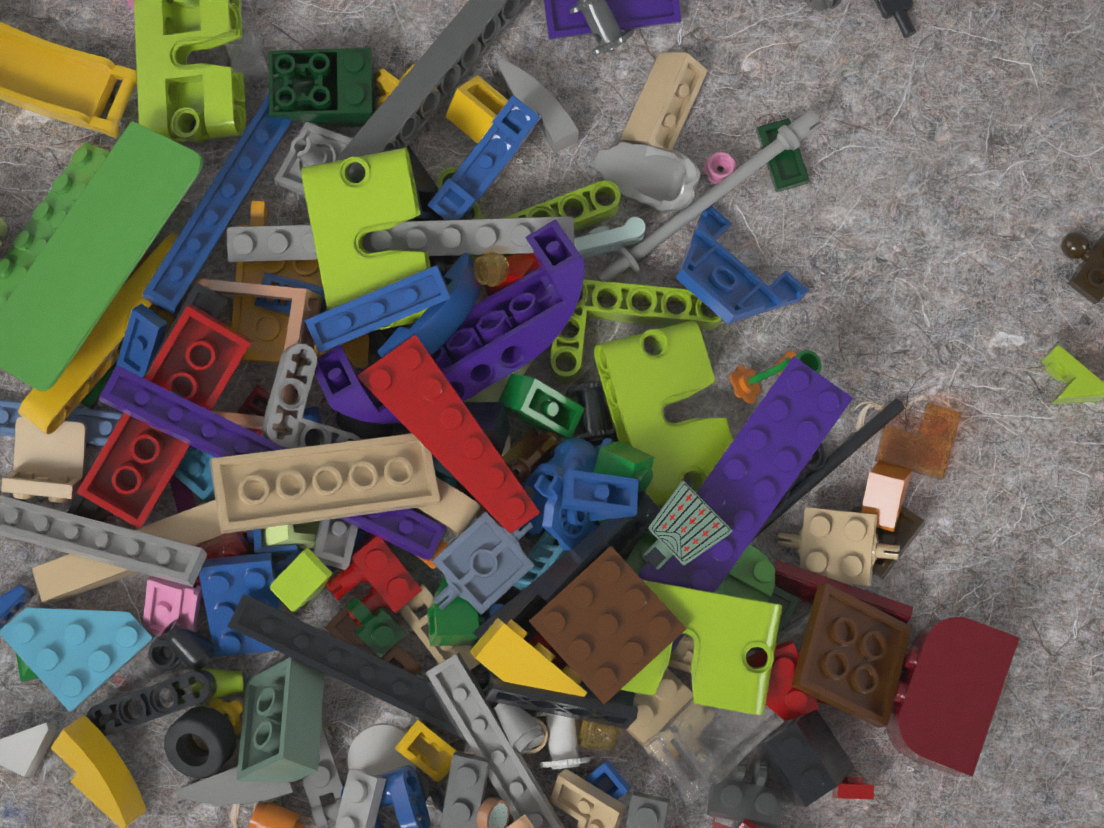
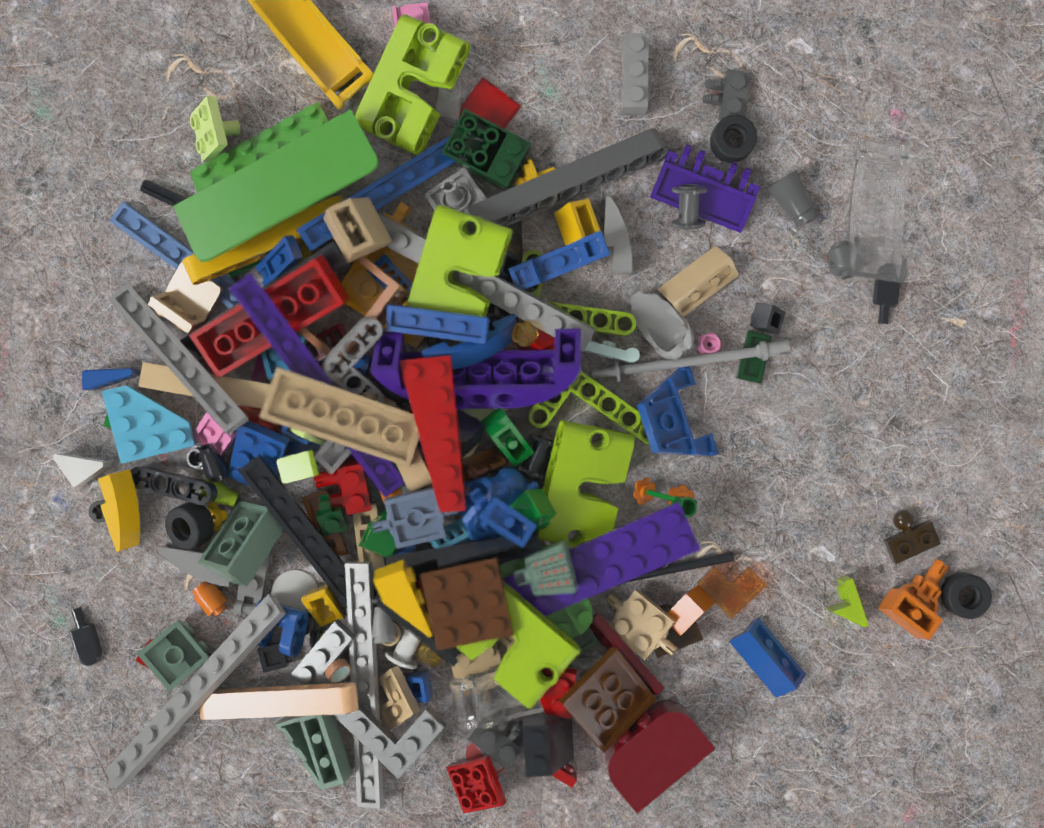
camera: 30 degrees right, 10 degrees up
none -> dark grey bush [89,500,106,523]
none -> tan slope [323,198,393,263]
none -> red piece [454,77,522,129]
none -> blue panel [730,618,806,697]
none -> black plate [750,302,786,335]

